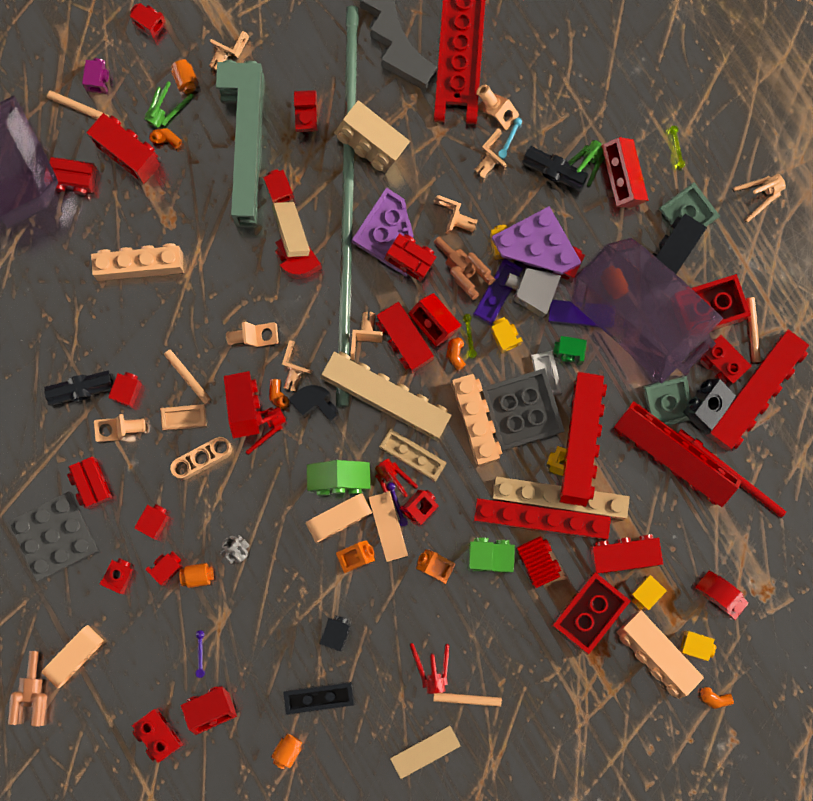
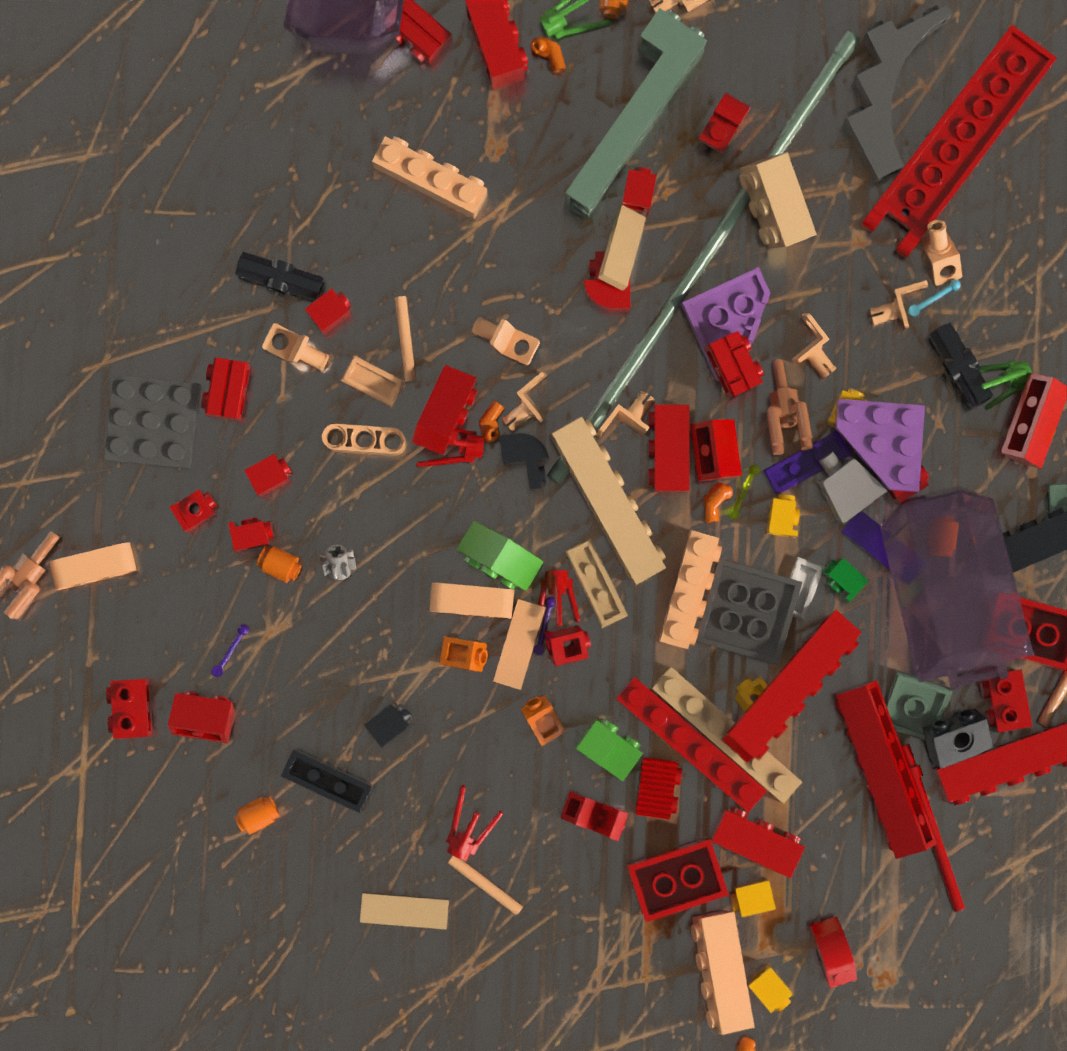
camera: 30 degrees right, 5 degrees up
none -> red brick [560,791,628,841]

